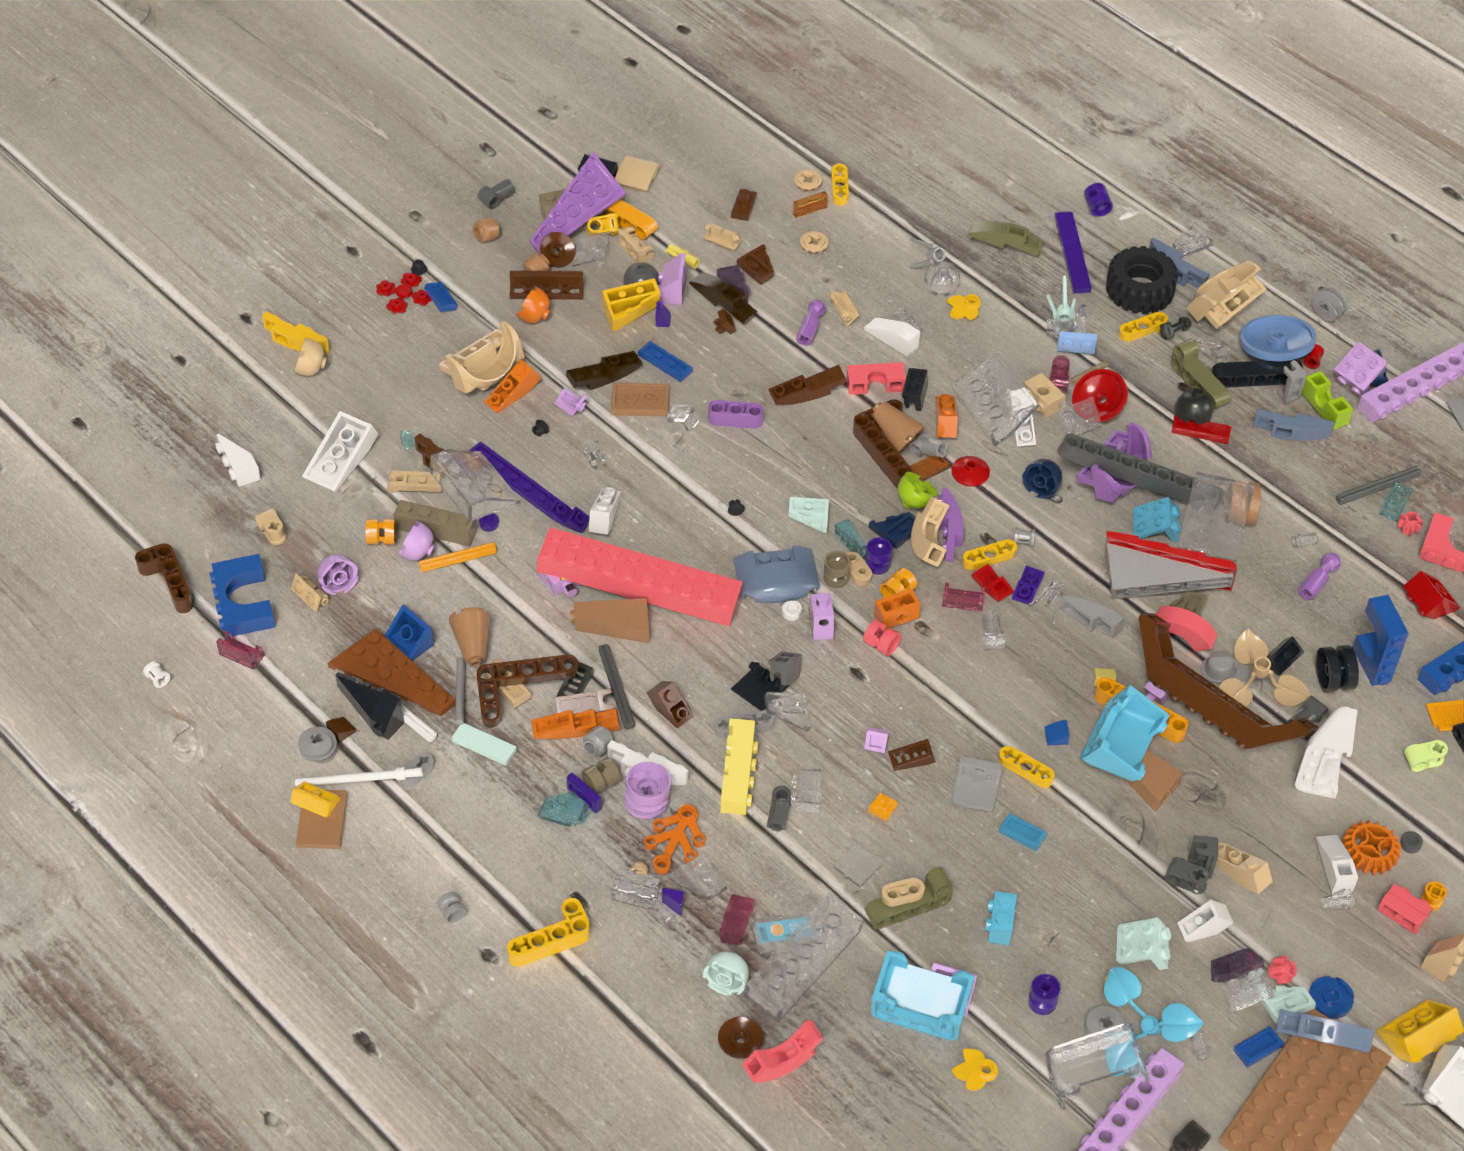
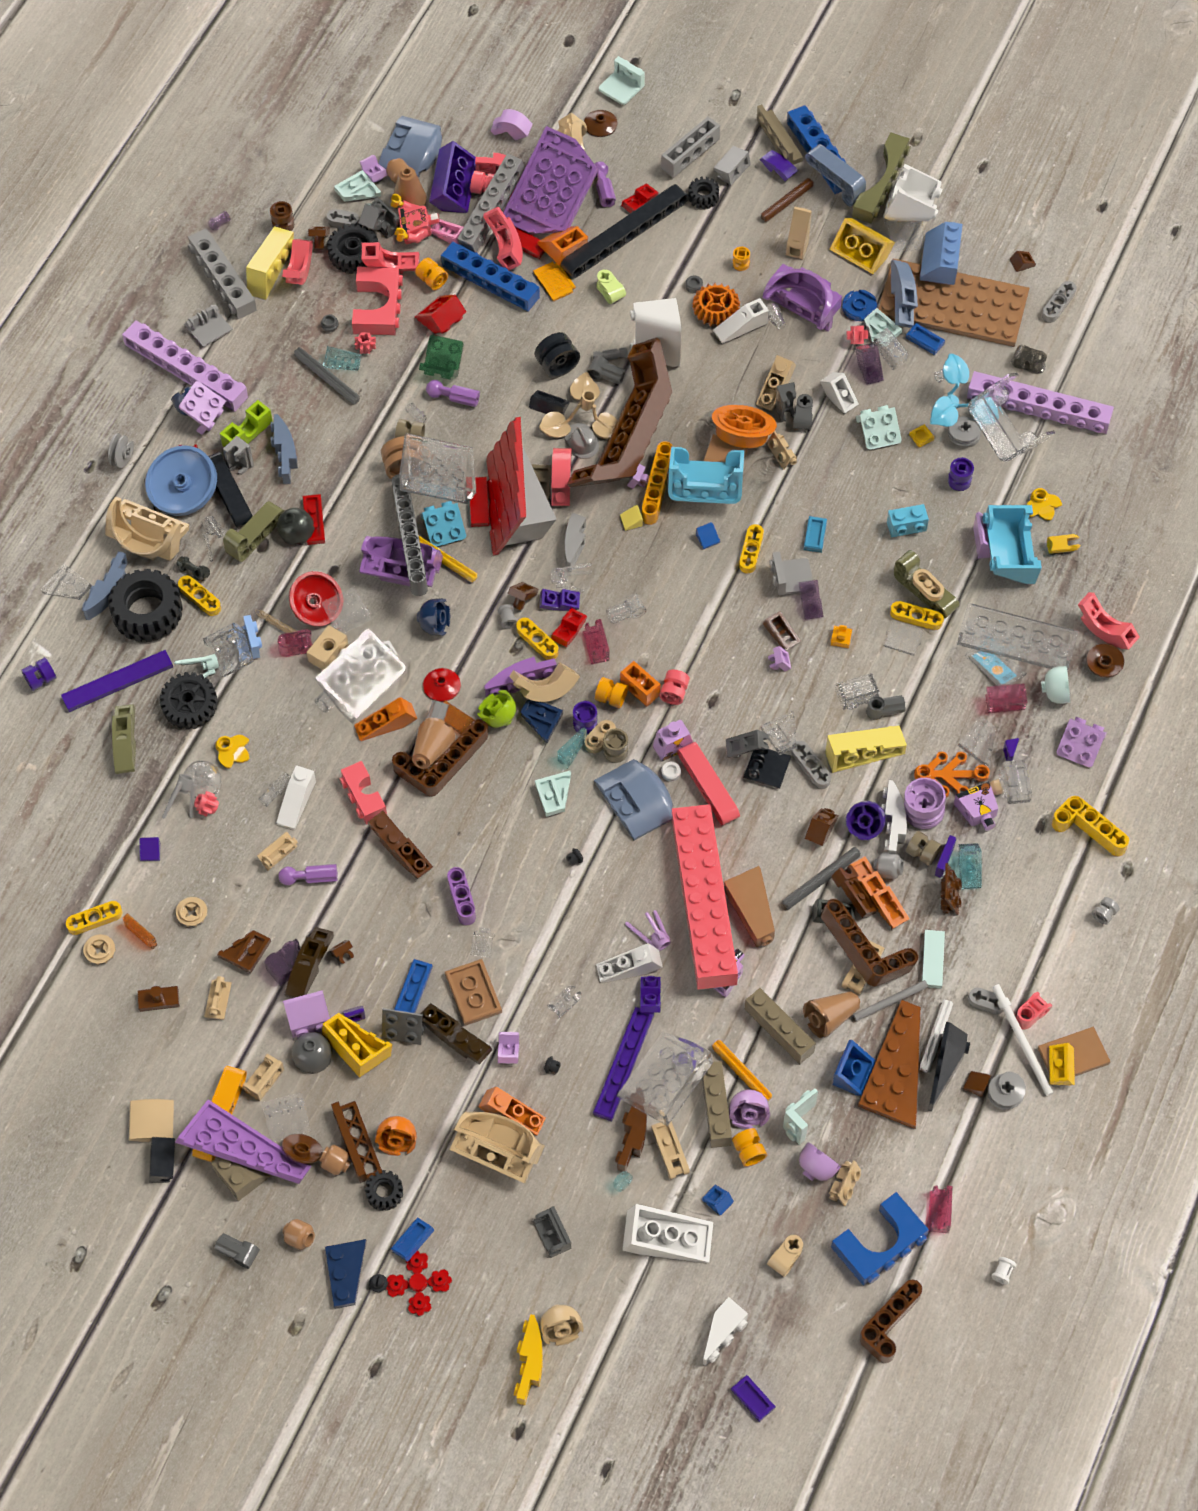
camera: 110 degrees left, 10 degrees up
yellow piece [586,213,621,237] -> none
light yellow axle [666,244,700,269] -> none
black hinge [902,368,928,411] -> none
blue arch [1352,595,1409,686] -> none
coral brick [1378,884,1433,935] -> none
none -> dark purple slope [139,837,161,861]
none -> black wheel [160,672,218,729]
none -> coral gear [194,791,219,817]
none -> dark grey plate [321,314,339,331]
none -> dark blue wing [325,1239,367,1309]
none -> black tyre [365,1170,403,1211]
none -> dark grey hinge [382,1008,424,1045]
none -> dark tan wheel [395,419,425,446]
none -> yellow axle [418,535,478,582]
none -> clear green bracket [419,335,464,380]
none -> reddish brown tile [508,582,539,610]
none -> dark grey hinge [533,1206,572,1258]
none -> lavender plant [625,910,671,951]
none -> coral beam [677,742,740,825]
none -> blue slope [702,1184,734,1215]
none -> orange piece [712,405,777,448]
none -> dark purple tile [731,1375,776,1422]
none -> dark tan brick [744,988,816,1065]
none -> medium lavender piece [763,264,842,331]
none -> tan hinge [767,431,797,470]
none -> light aqua bracket [783,1089,818,1145]
none -> clear purple slope [798,579,824,620]
none -> dark purple cylinder [846,801,886,840]
none -> yellow beam [890,601,944,630]
none -> medium blue slope [920,222,963,285]
none -> reddish brown hinge [940,863,962,915]
none -> lavender torso [954,781,998,831]
none -> coral piece [1016,992,1052,1030]
none -> yellow piece [1047,534,1081,554]
none -> lavender bracket [1057,717,1107,767]

